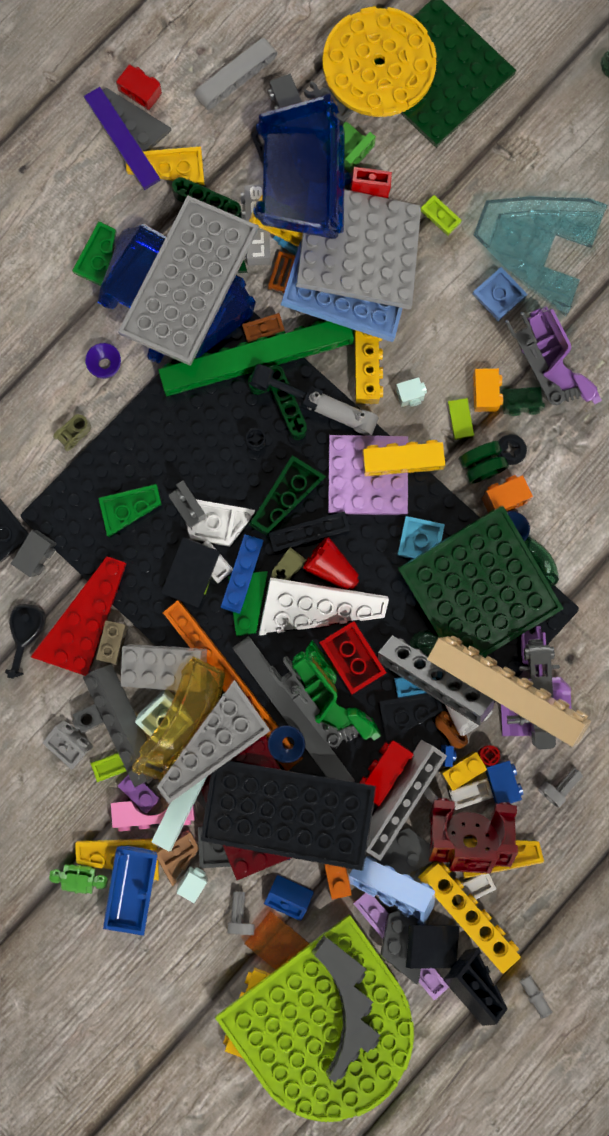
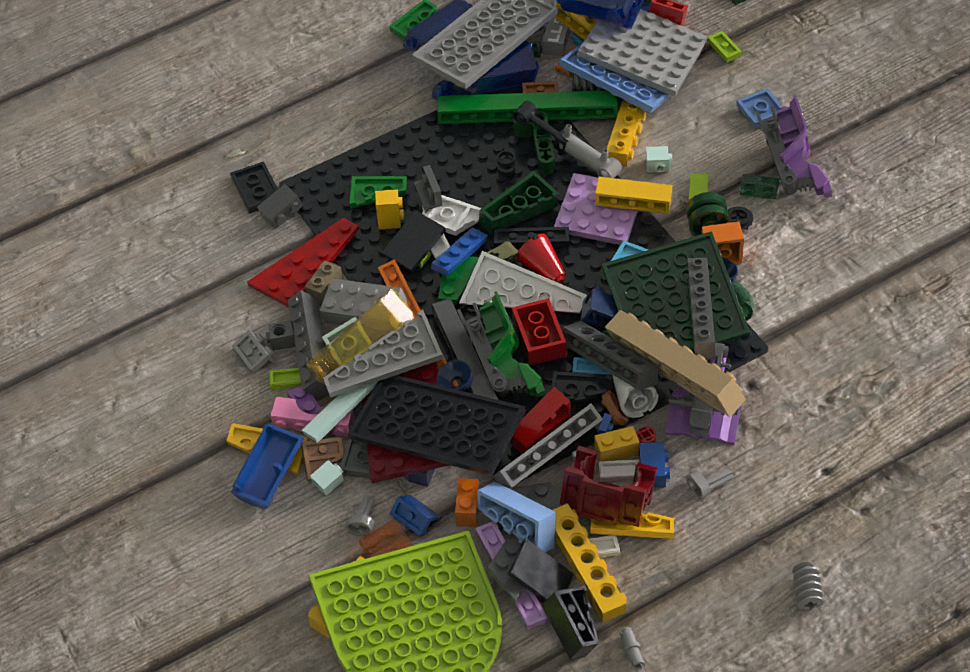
camera: 20 degrees right, 30 degrees down
black piece [5,604,46,679] -> none
bright green piece [49,864,108,894] -> none
olive piece [53,414,91,451] -> none
dark purple piece [85,343,121,379] -> none
dark grey arch [312,935,380,1083] -> none
light orange brick [473,368,503,412] -> none
clear light blue piece [474,196,608,316] -> none
none -> yellow brick [375,189,404,230]
none -> dark blue torso [581,286,618,330]
none -> dark grey brick [687,258,715,359]

